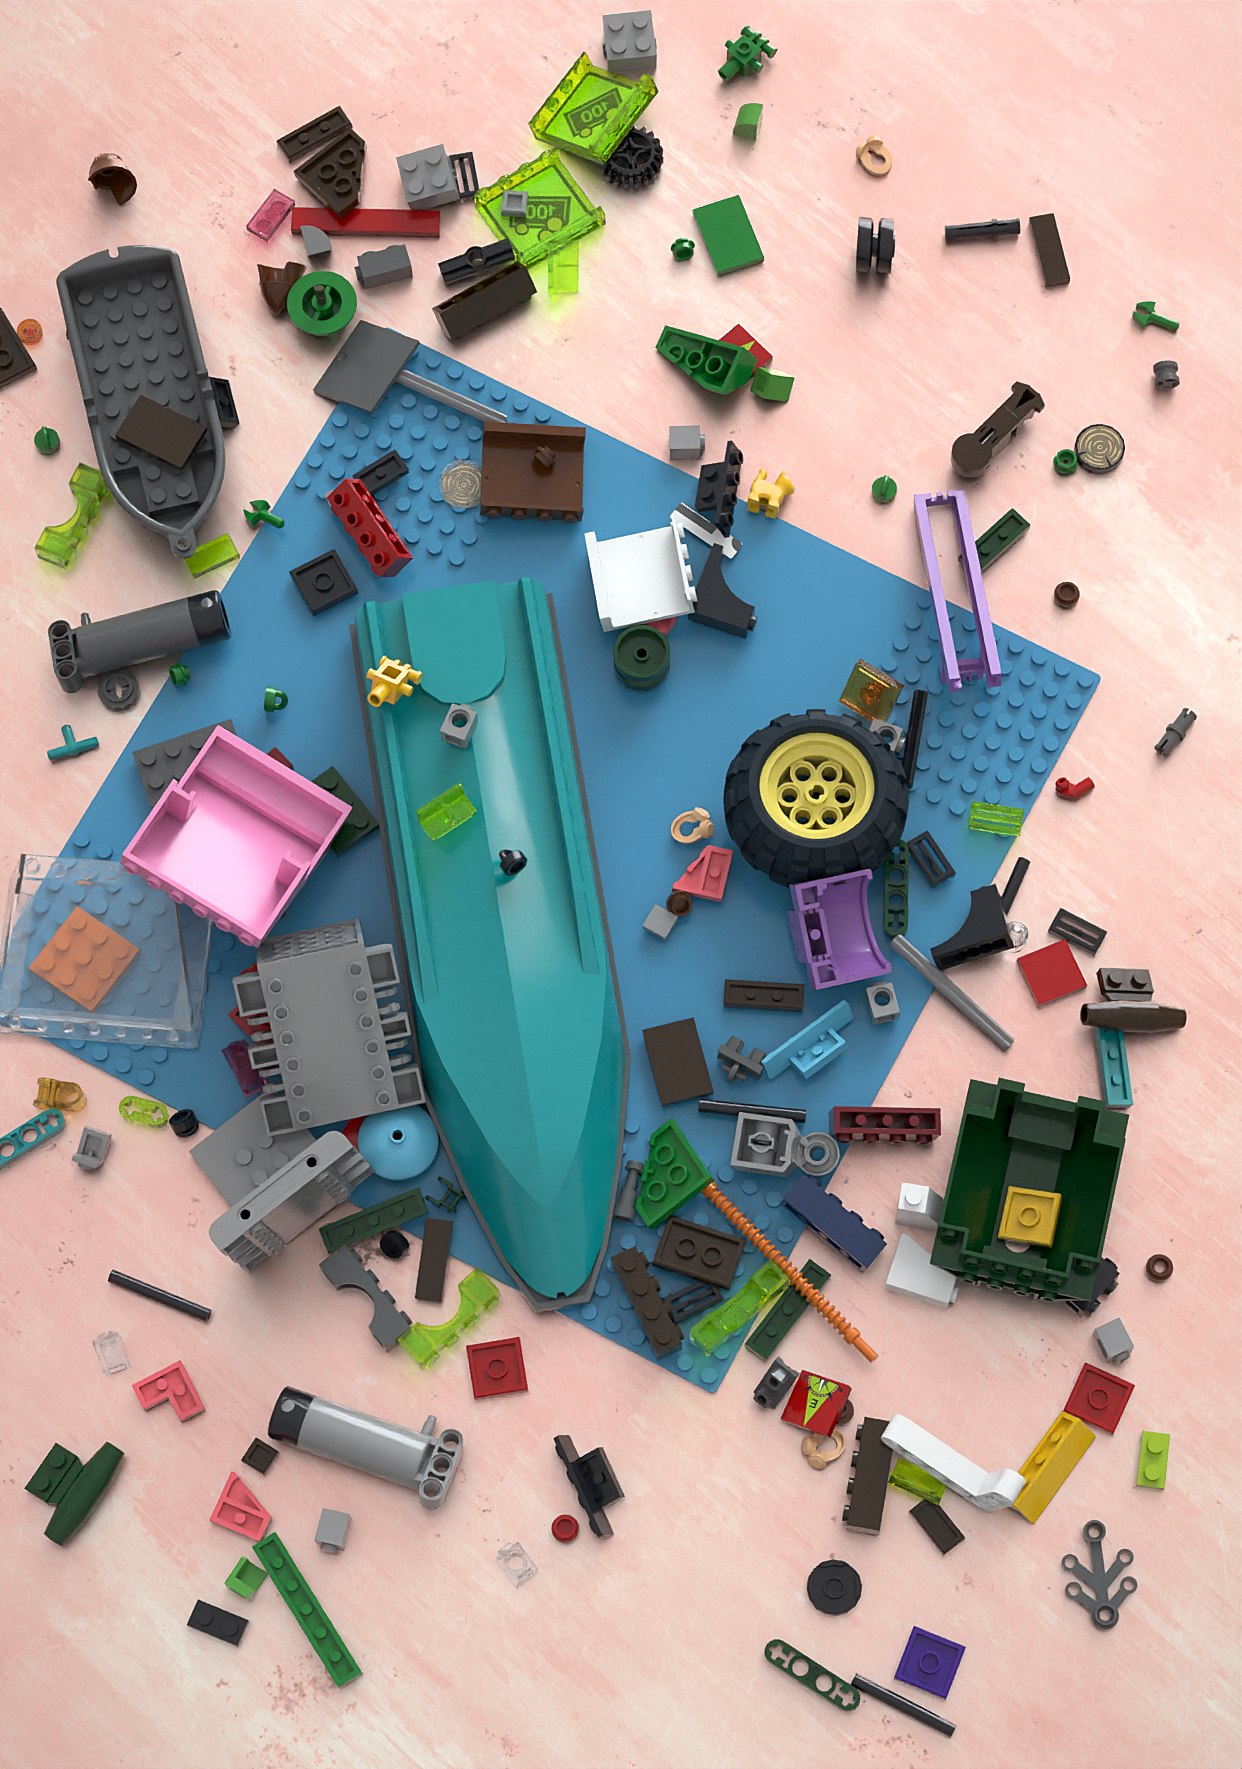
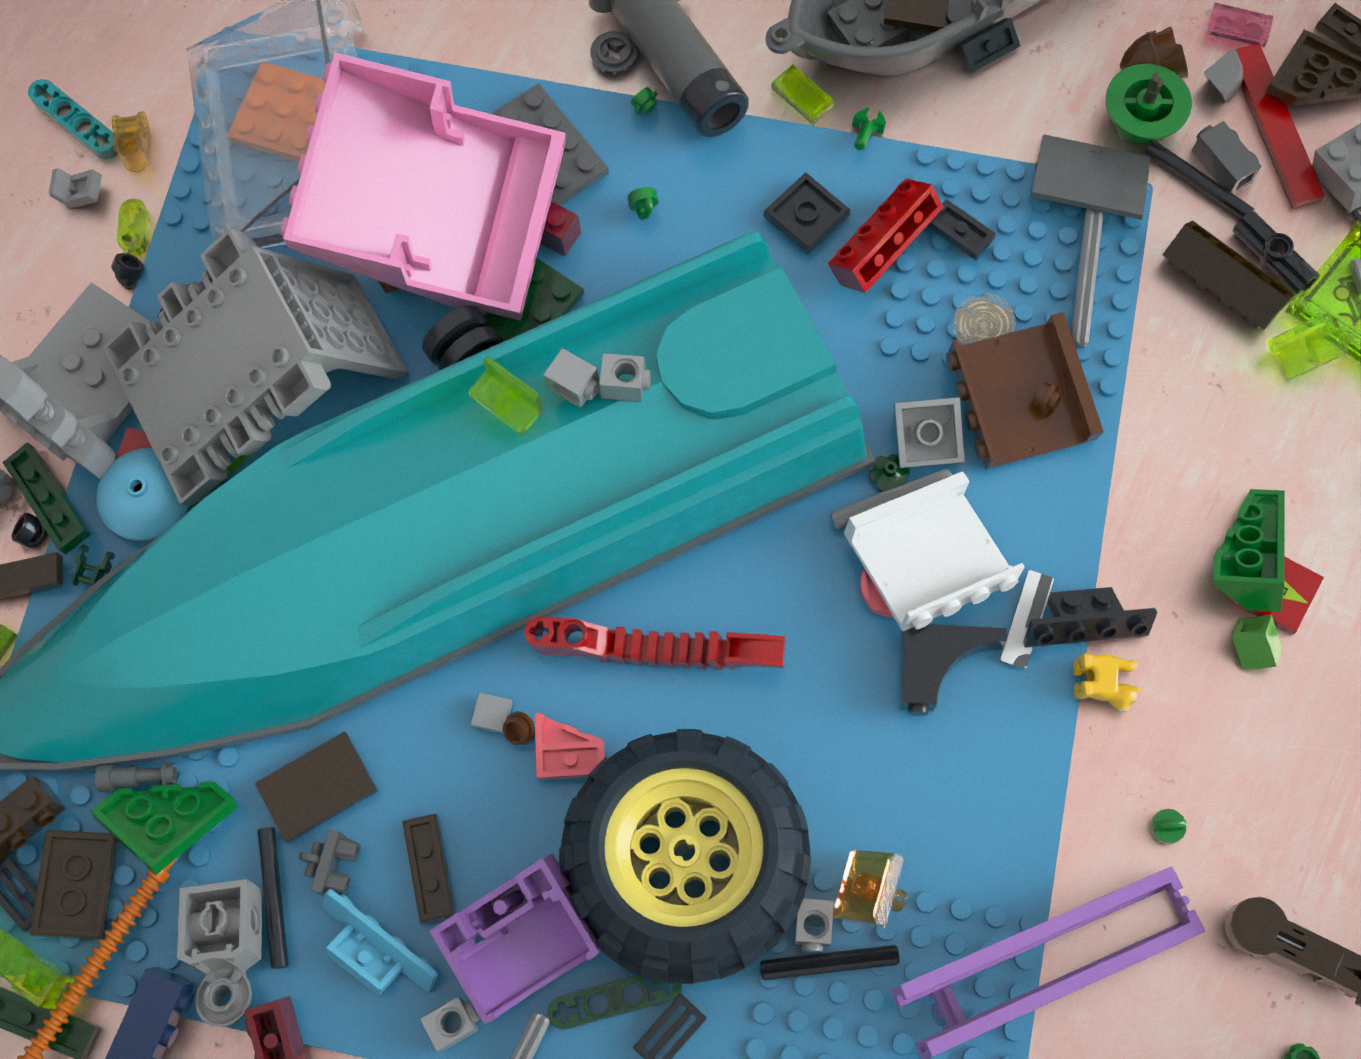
camera: 75 degrees right, 0 degrees up
teal piece [47,725,99,760] -> none
yellow piece [366,656,423,707] -> none
black tile [499,849,527,876] -> none
dark green wheel [614,625,670,691] -> none
light grey brick [669,425,705,460] -> none
light nougat piece [671,807,714,844] -> none
dark green plate [958,508,1031,572] -> none
none -> black wheel [421,305,504,370]
none -> red piece [524,616,786,670]
none -> light grey brick [543,348,599,408]
none -> light grey axle [831,469,952,529]
none -> dark green plant [869,454,910,492]
none -> light grey slope [893,397,965,468]
none -> black piece [1145,140,1255,218]

